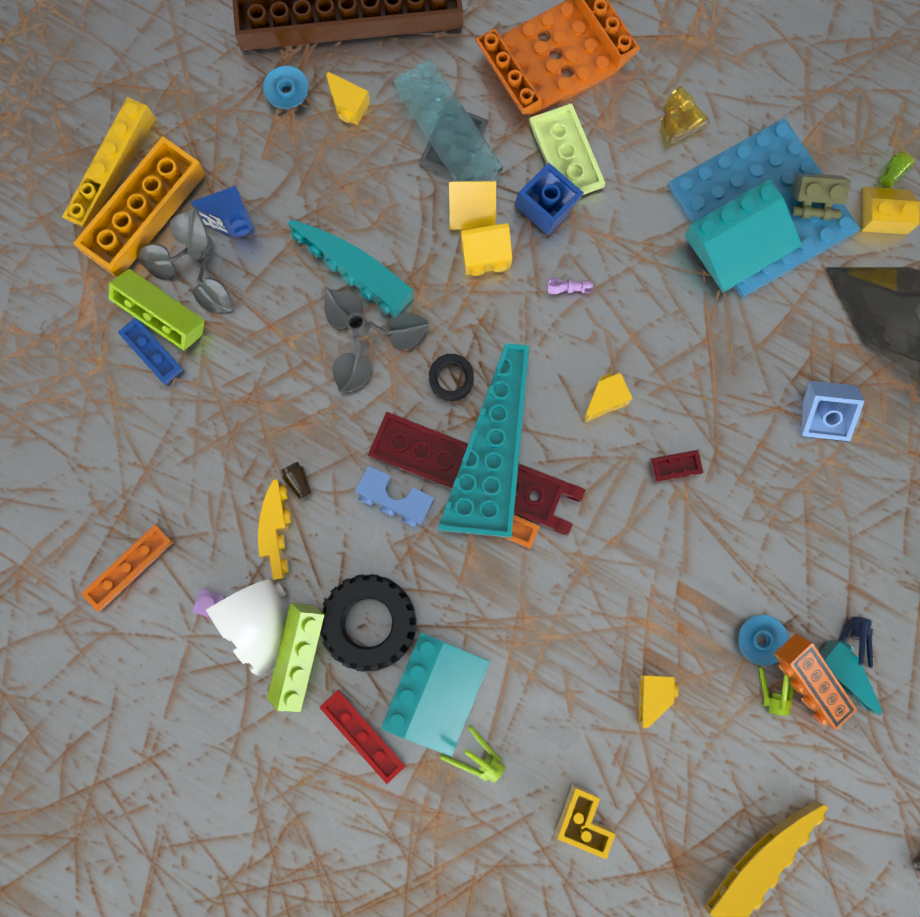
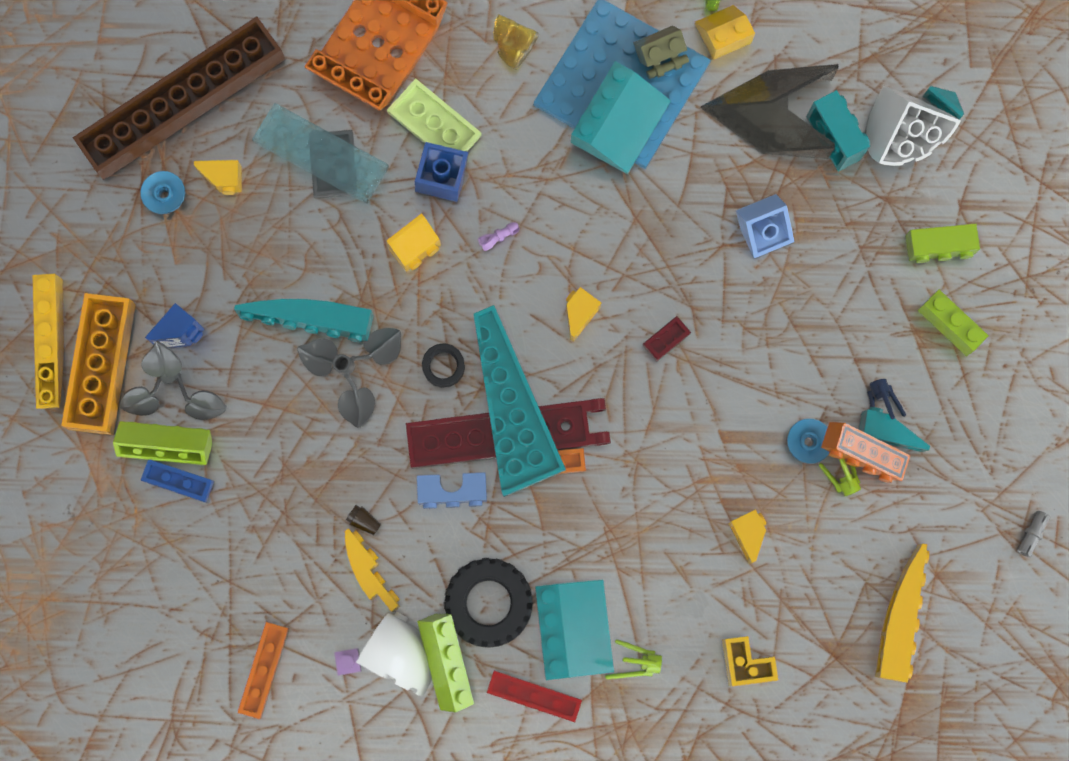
camera: 30 degrees left, 0 degrees up
yellow tile [449,181,496,230] -> none

